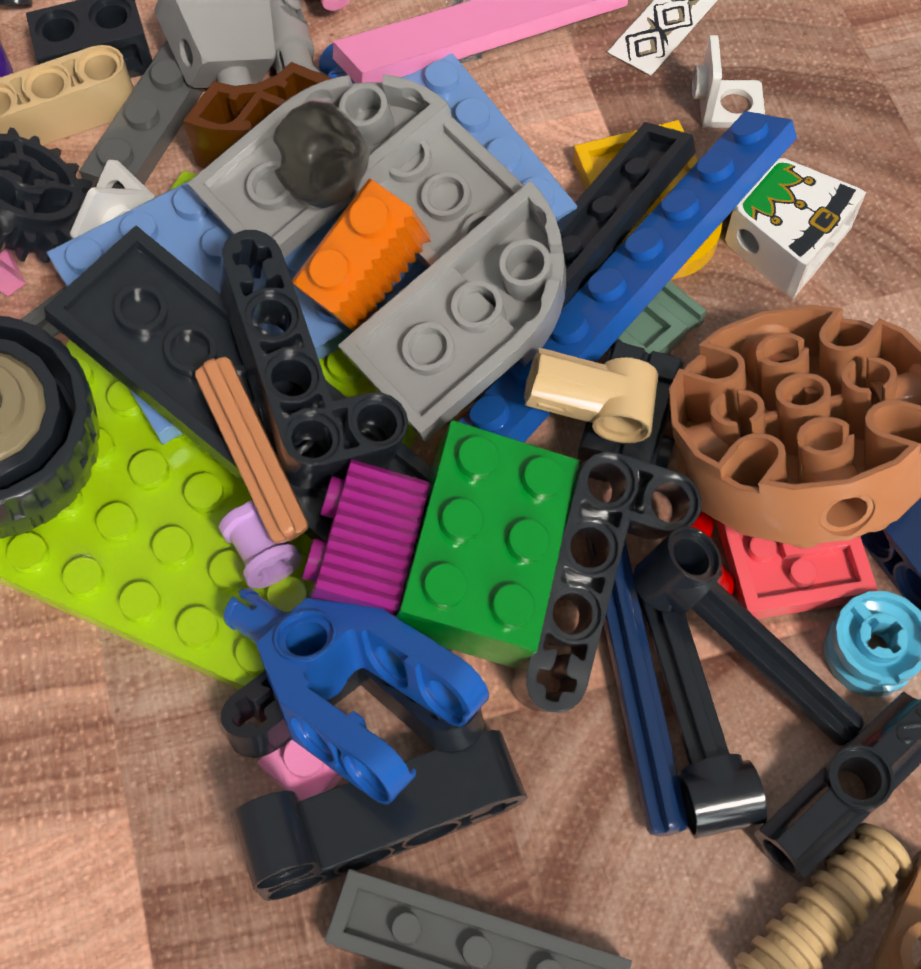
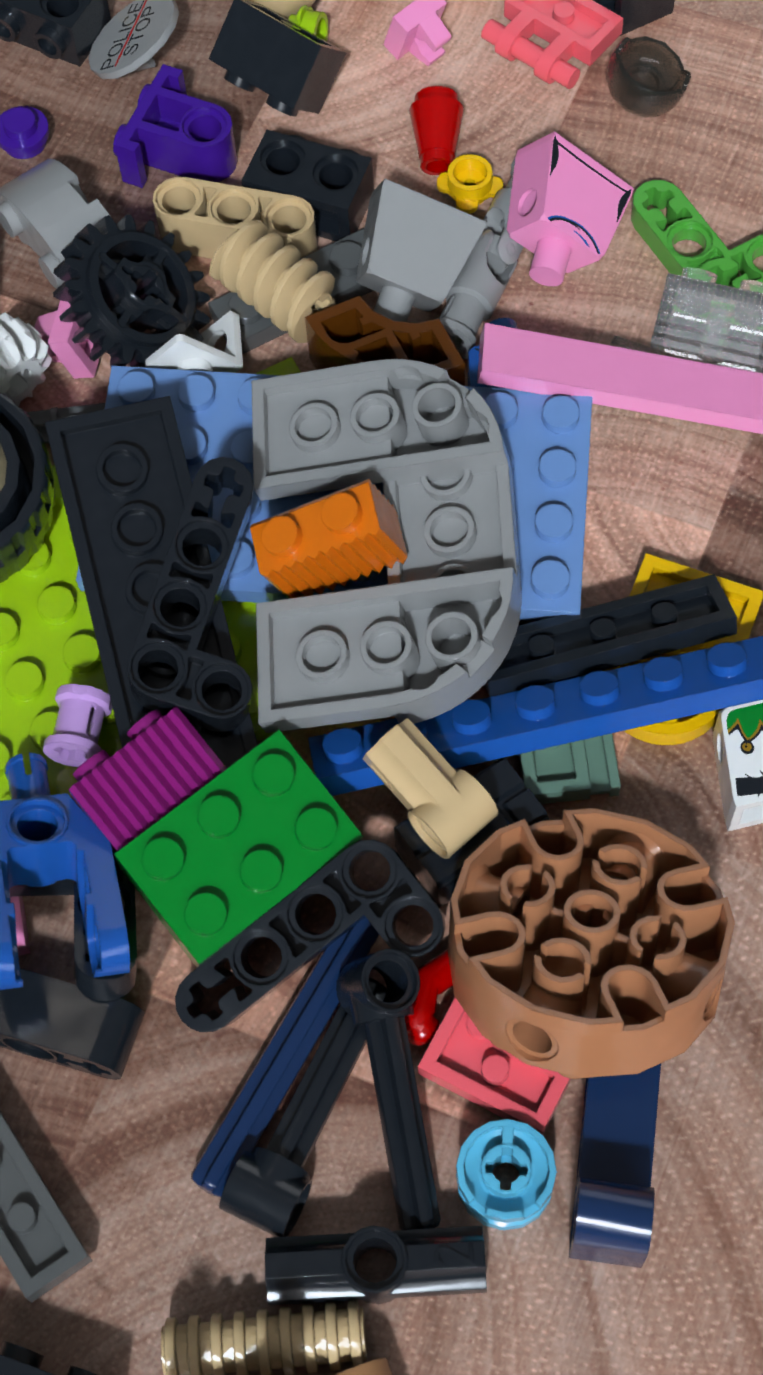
camera: 40 degrees right, 0 degrees up
nougat axle [195,357,308,544] -> none
clear smoke hair [273,100,369,209] -> none
none -> tan piece [209,220,336,343]

